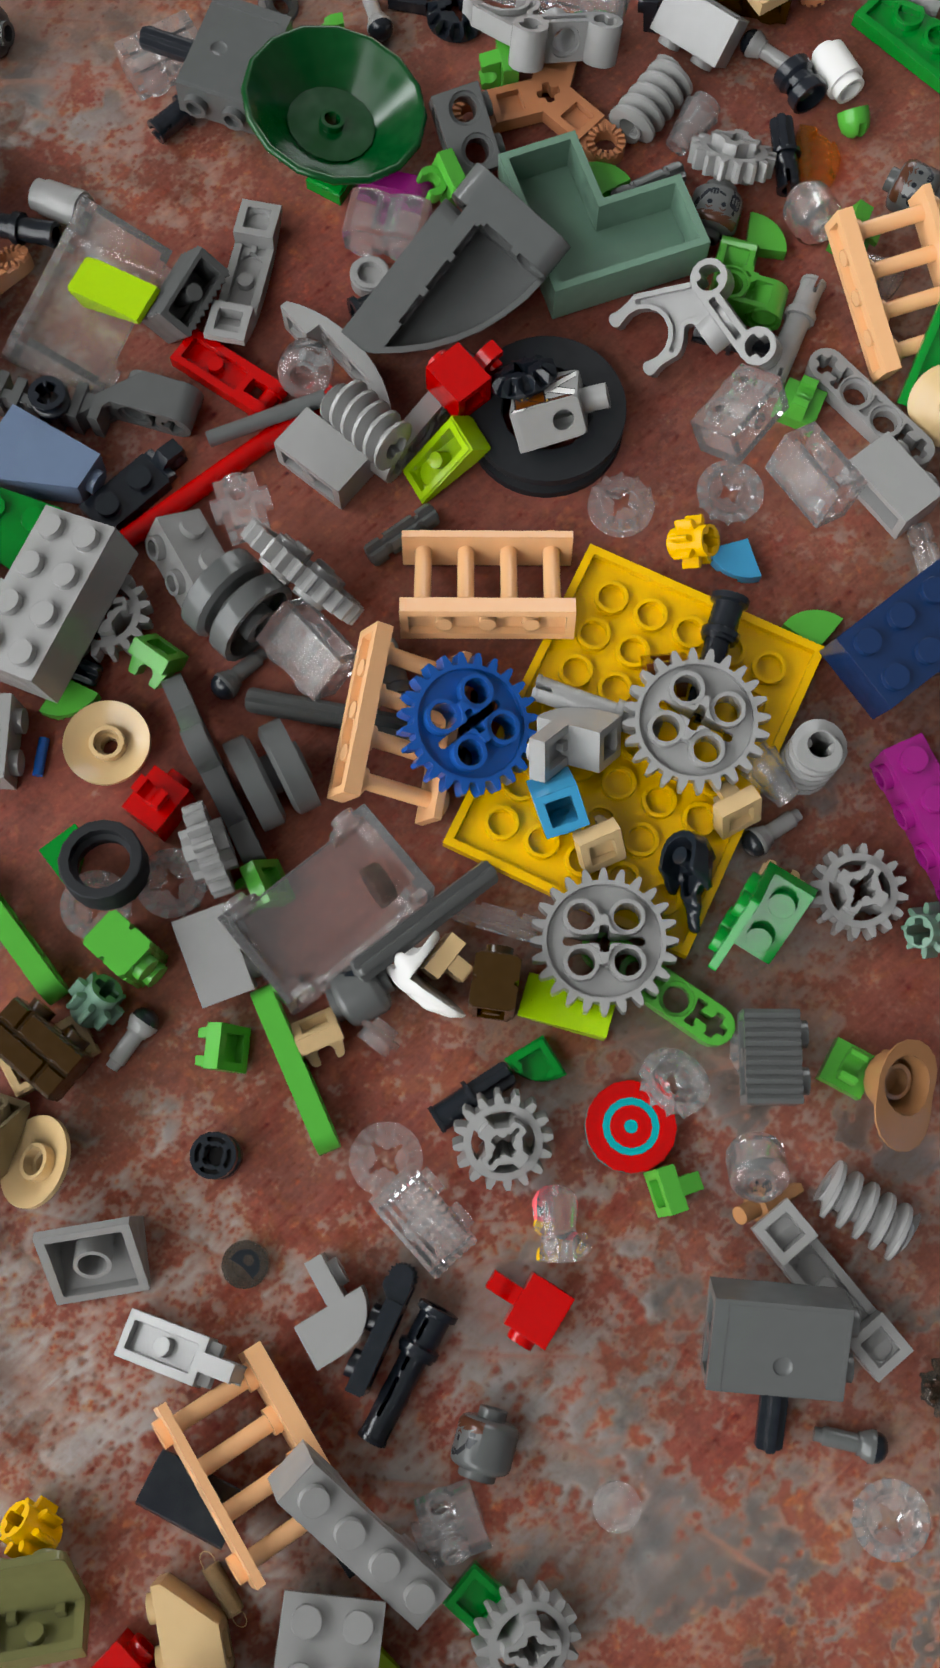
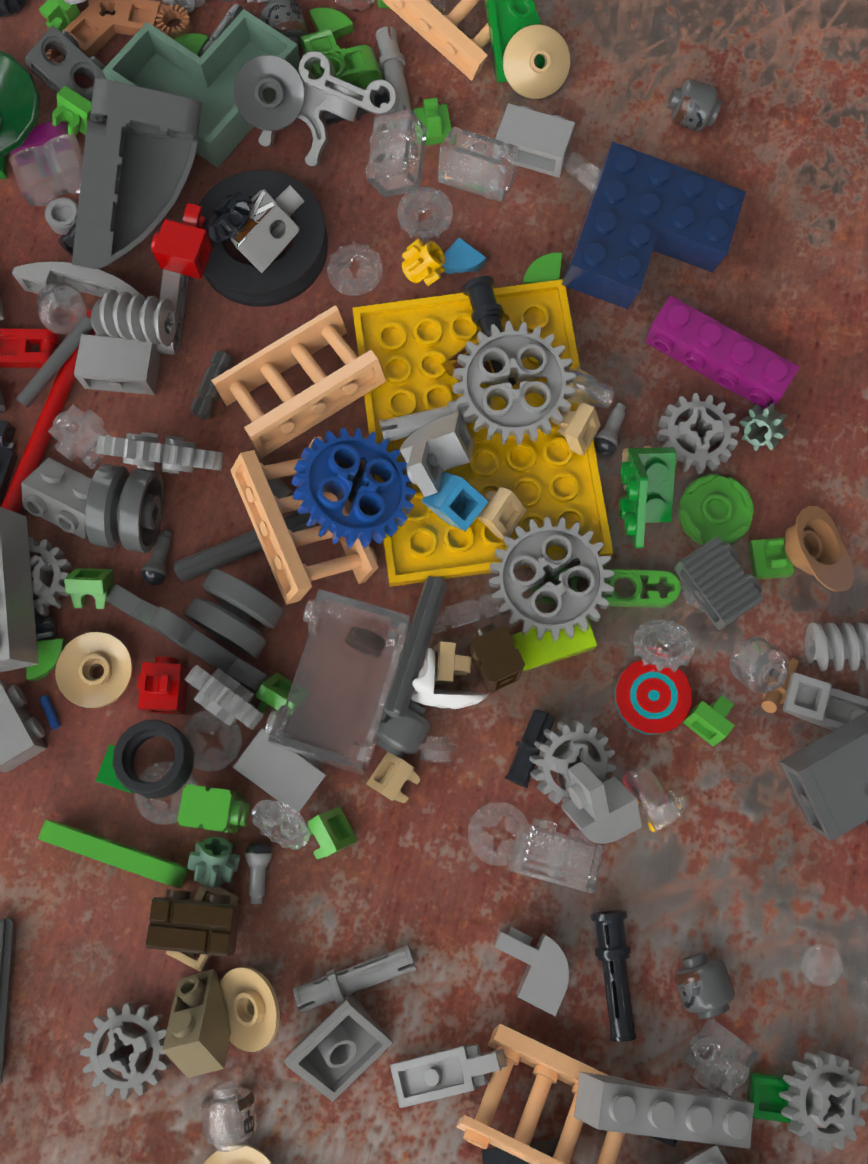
camera: 30 degrees left, 0 degrees up
black wheel [190,1132,243,1180] -> none
clear smoke tile [221,1240,270,1289] -> none
bright green beam [250,983,341,1156] -> none
clear brick [256,598,357,701] -> none
black hinge [343,1262,419,1398] -> none
lime slope [402,415,491,504] -> none
red brick [485,1270,575,1352] -> none
green tile [504,1035,567,1082] -> none
black piece [658,830,716,934] -> none
light grey piece [777,719,847,795] -> none
light grey beam [804,348,935,470] -> none
none -> dark grey dish [233,55,305,131]
none -> clear gear [251,800,311,850]
none -> light grey pin [293,944,416,1014]
none -> light grey brick [561,762,642,844]
none -> bright green tile [678,474,754,545]

